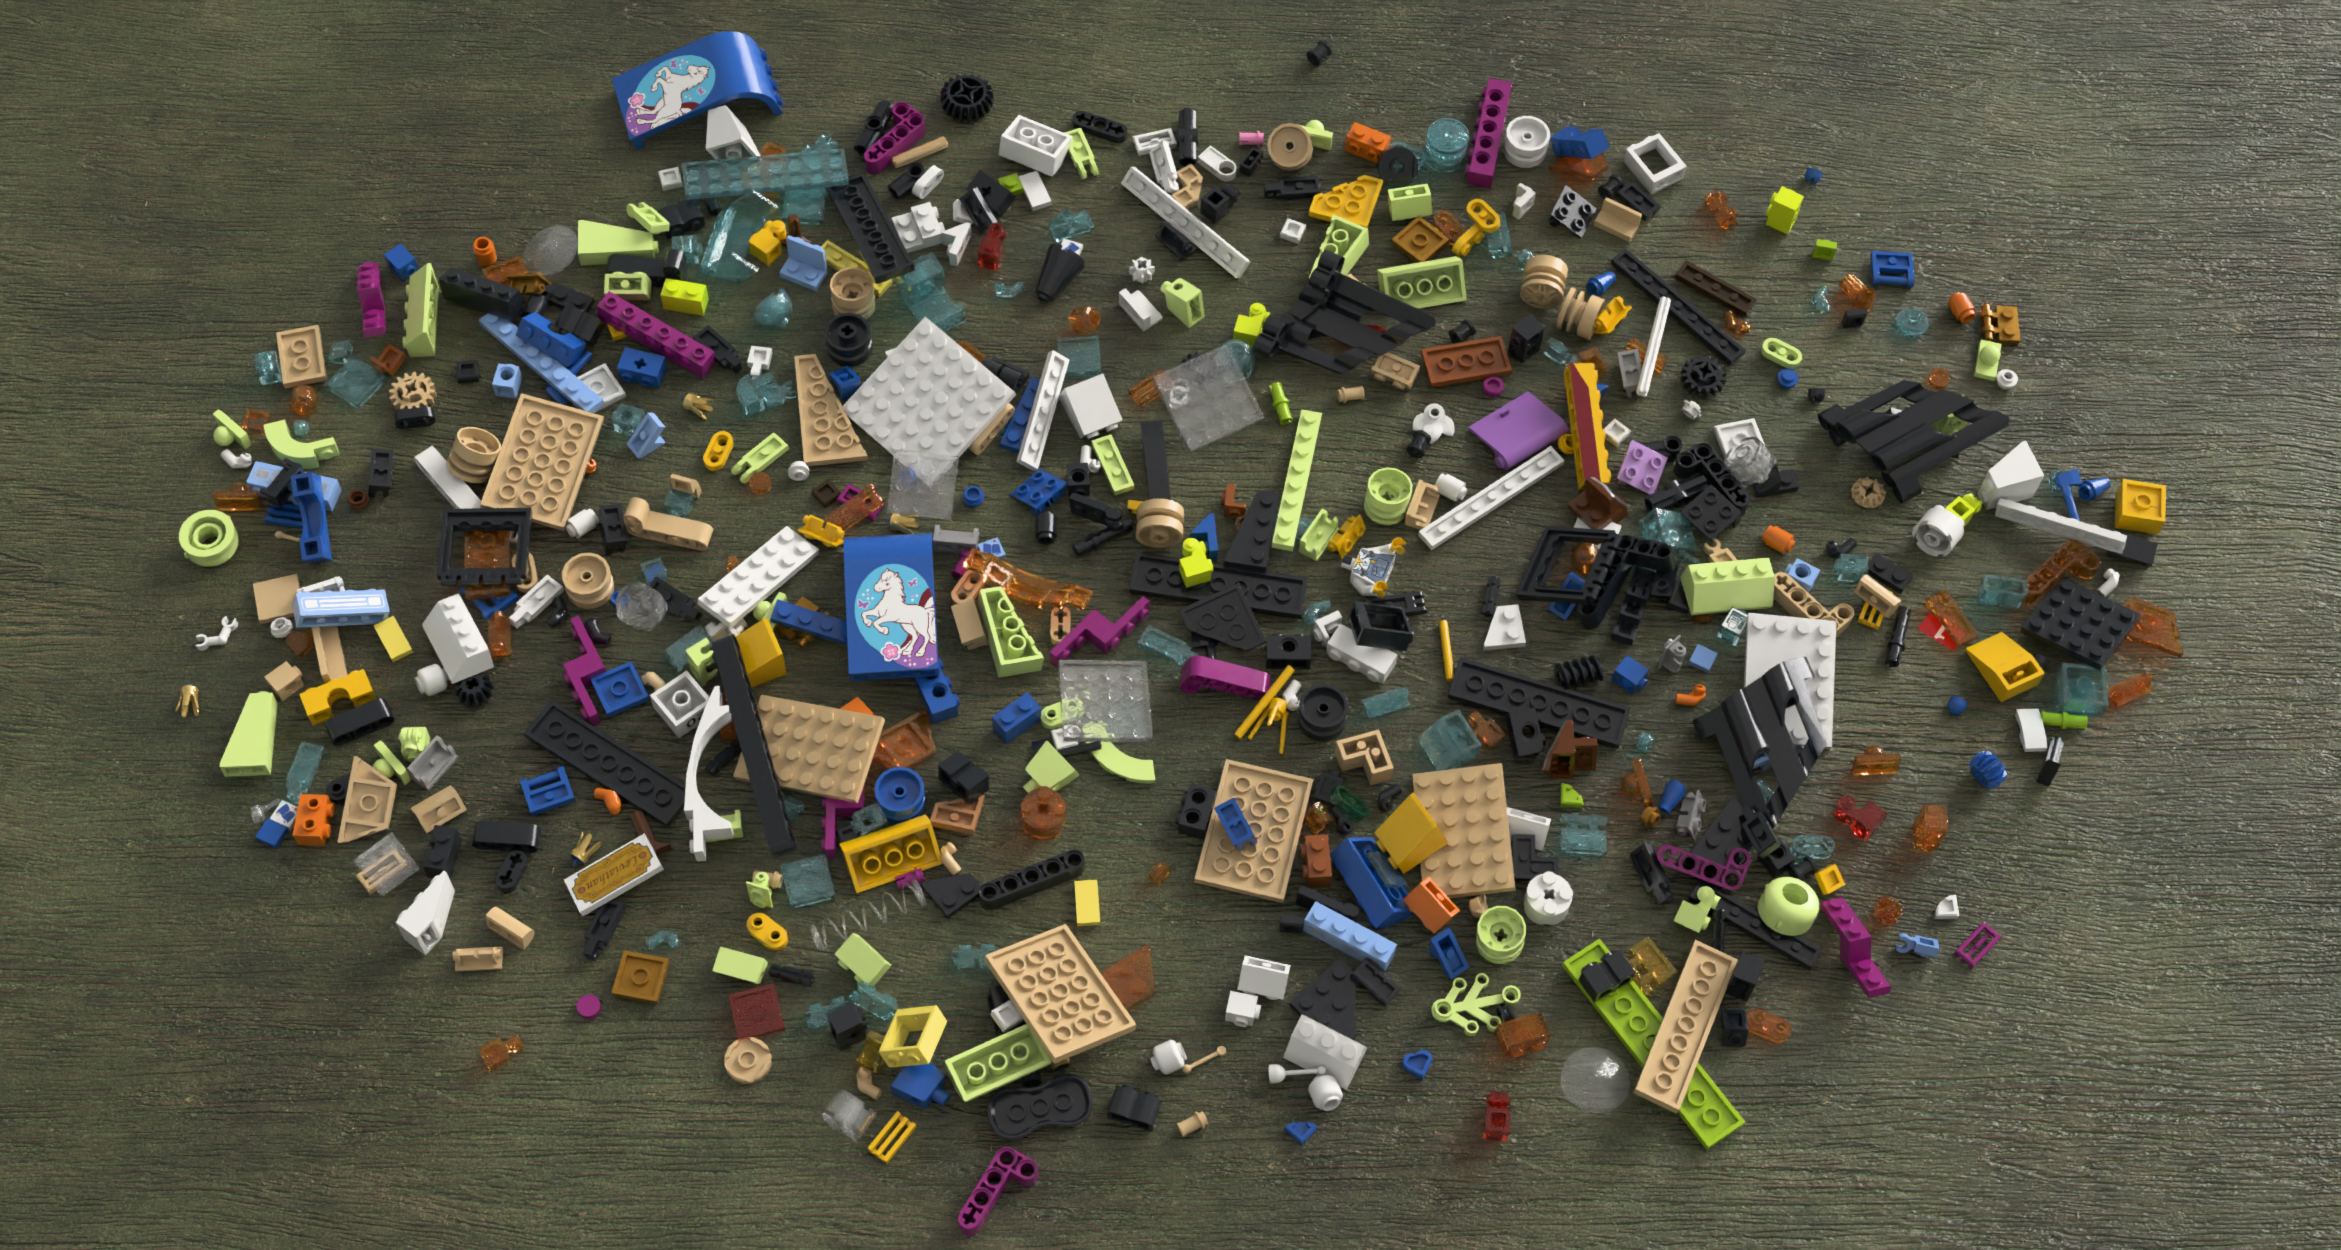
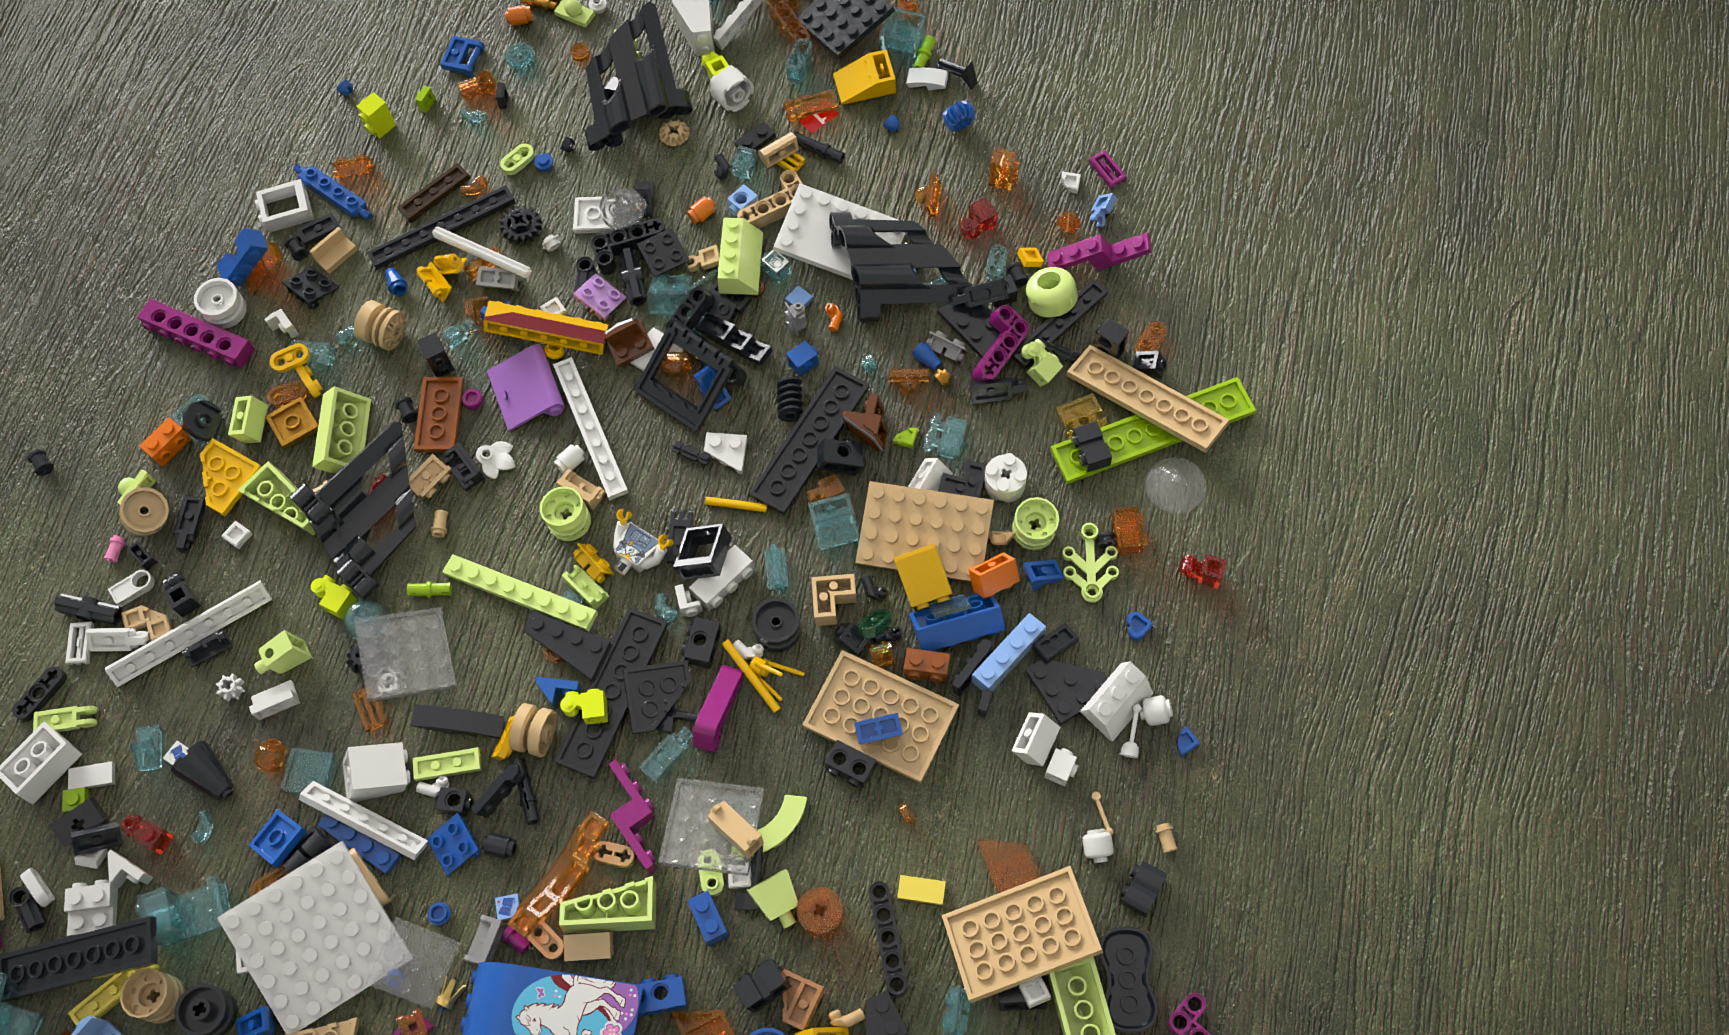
camera: 70 degrees left, 5 degrees up
dark orange bracket [1221,483,1246,519] -> none
black bush [1406,430,1431,458] -> none
clear light blue wheel [1424,118,1469,172] -> none
tan wheel [1556,287,1605,340] -> none
none -> blue plate [248,809,307,868]
none -> blue plate [293,164,373,221]
none -> yellow hinge [434,254,467,275]
none -> black hinge [443,442,485,492]
none -> tan brick [707,801,764,859]

